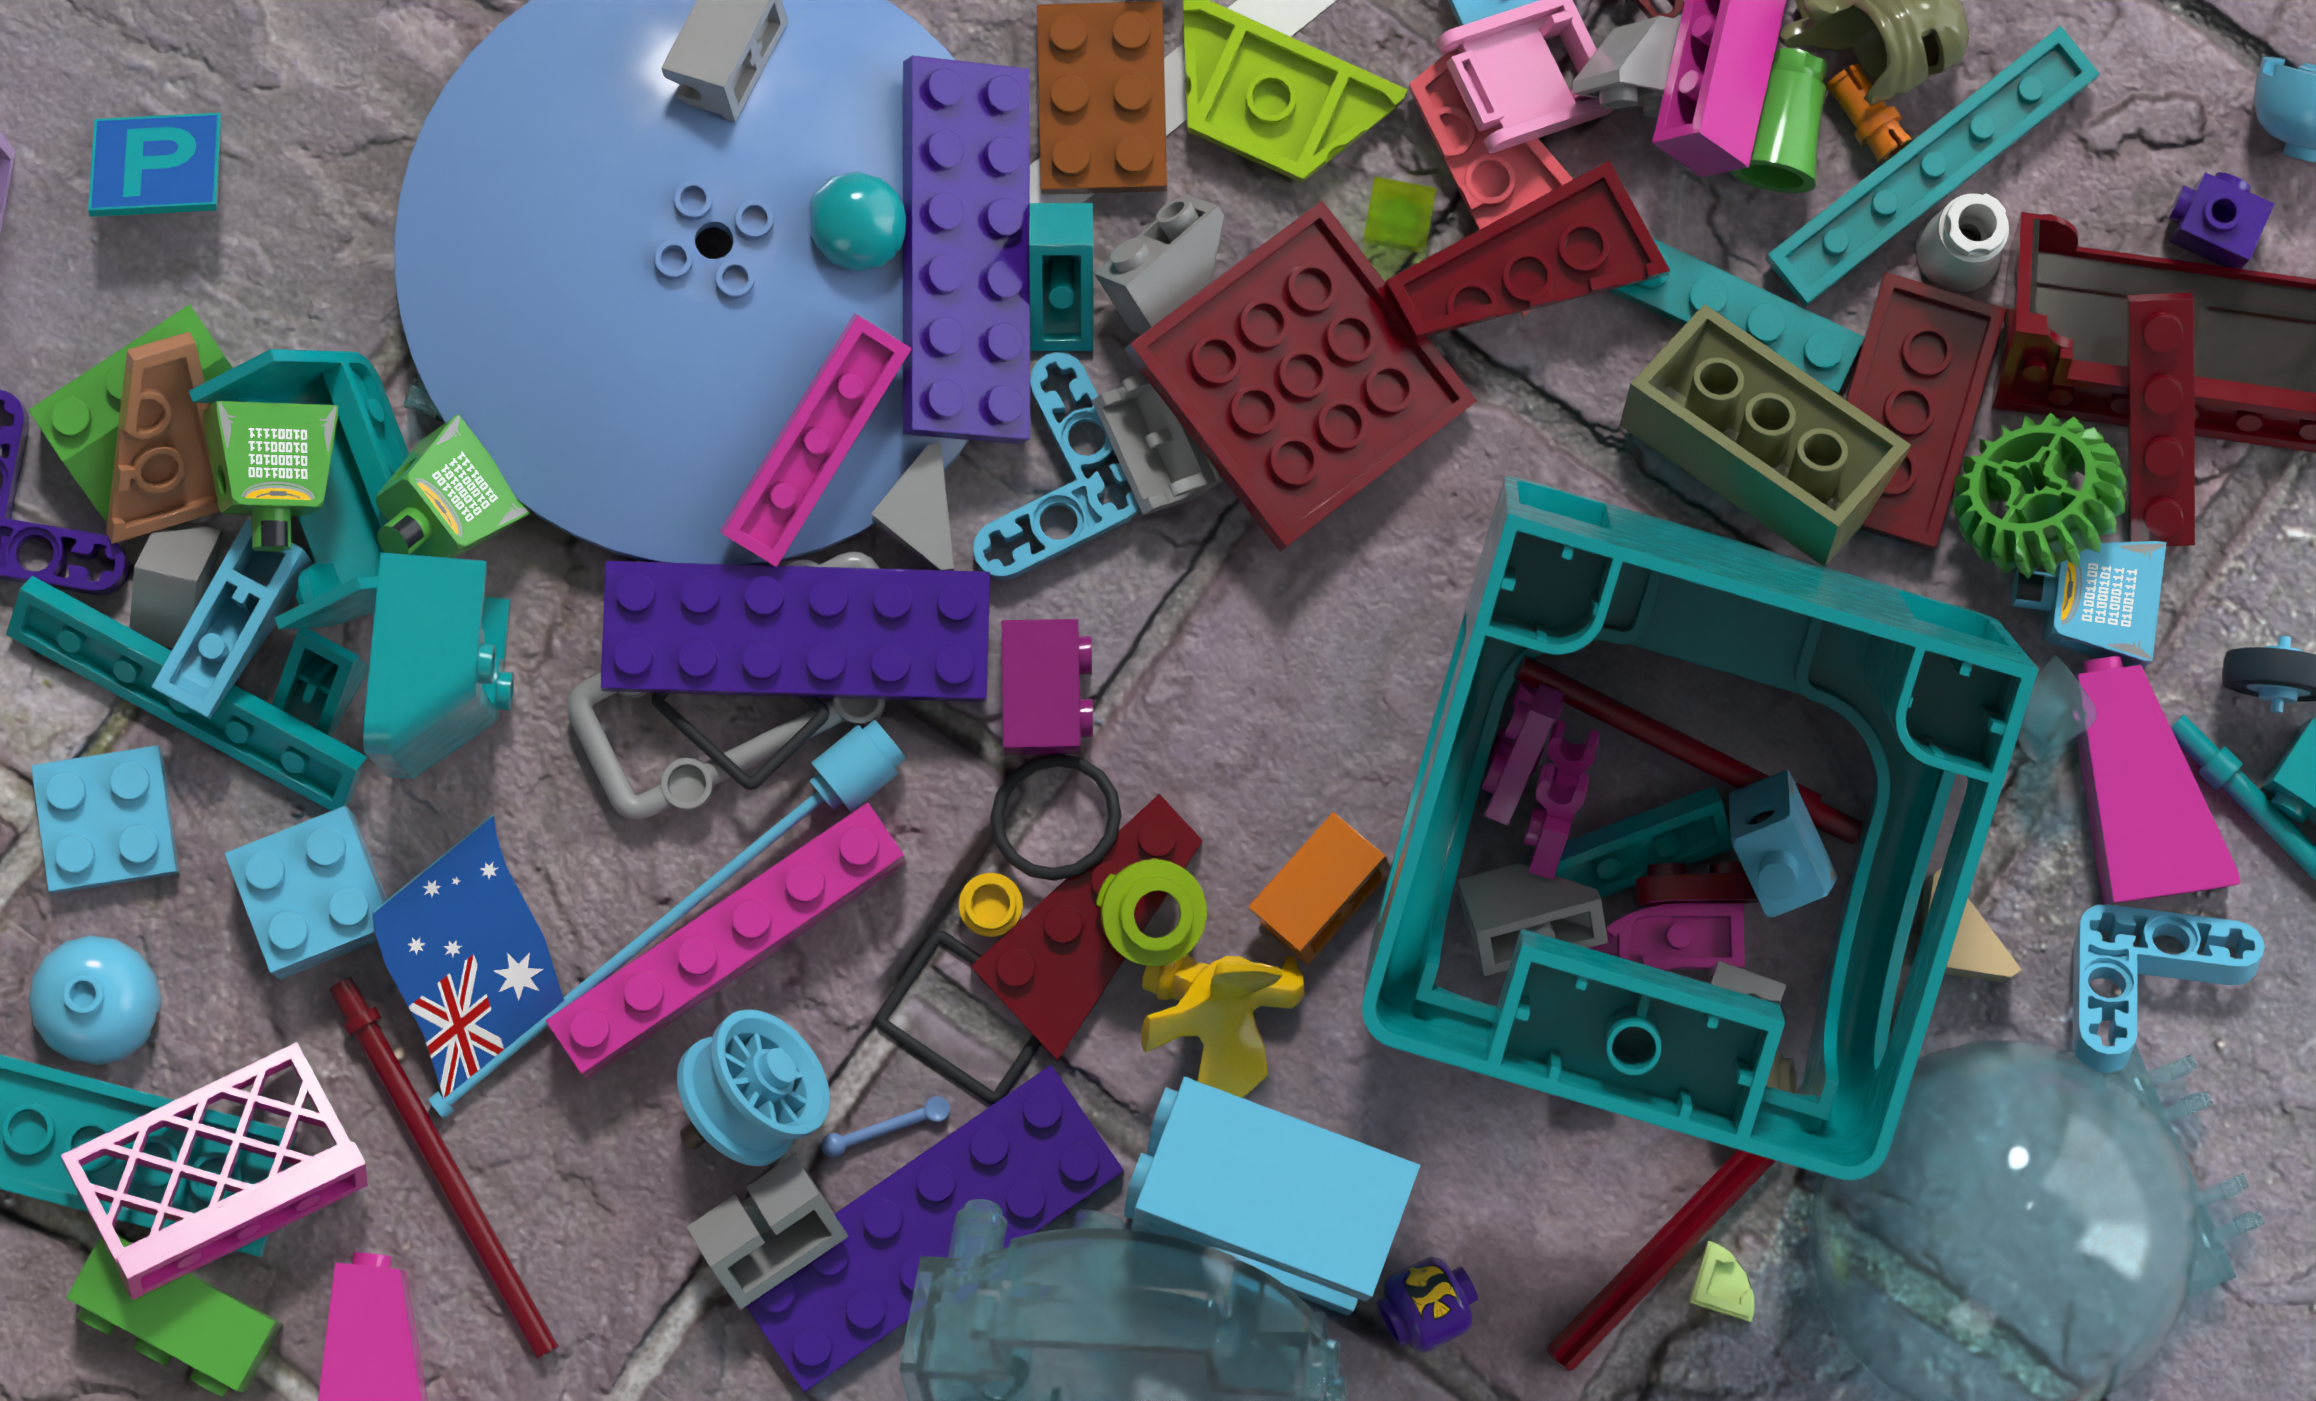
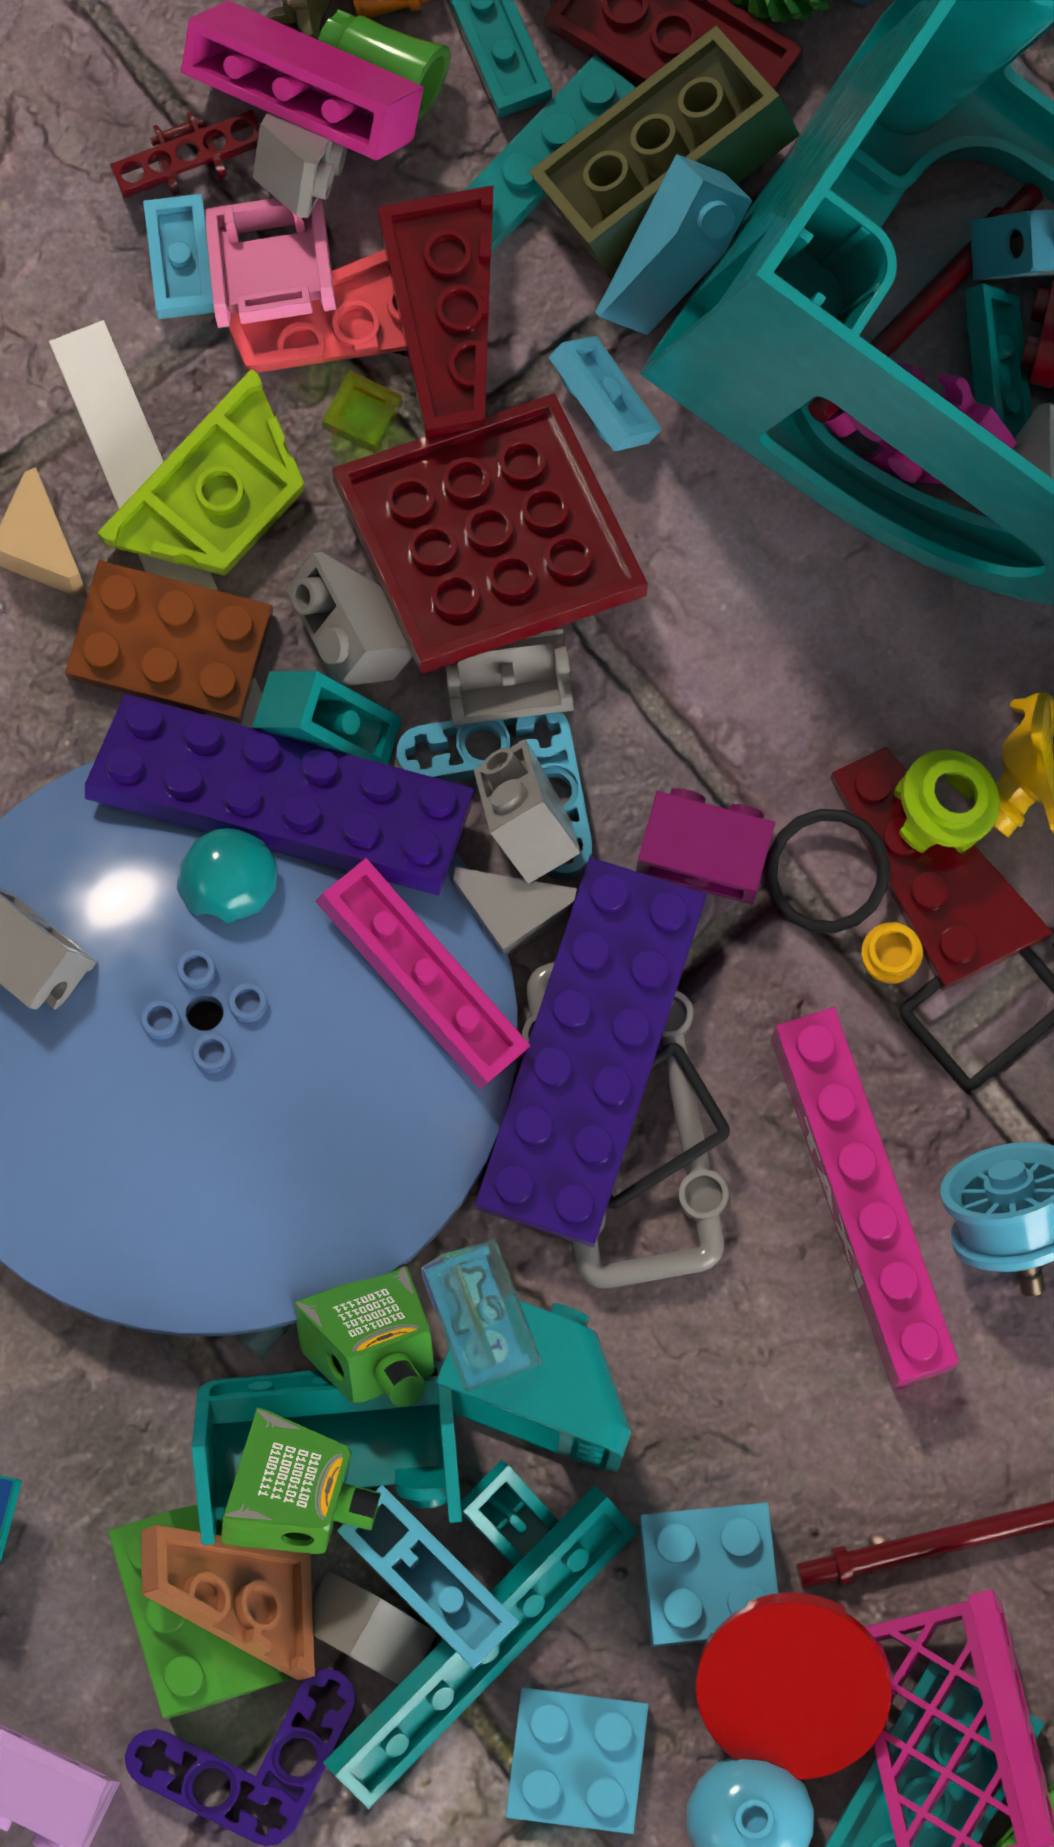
camera: 70 degrees left, 5 degrees down
flag [371,719,907,1119] -> none
orange hinge [1248,812,1390,966] -> none
none -> clear light blue slope [421,1239,543,1391]
none -> light grey slope [474,739,581,884]
none -> medium azure plate [548,336,662,452]
none -> medium azure slope [595,154,752,335]
none -> red tile [696,1592,892,1780]

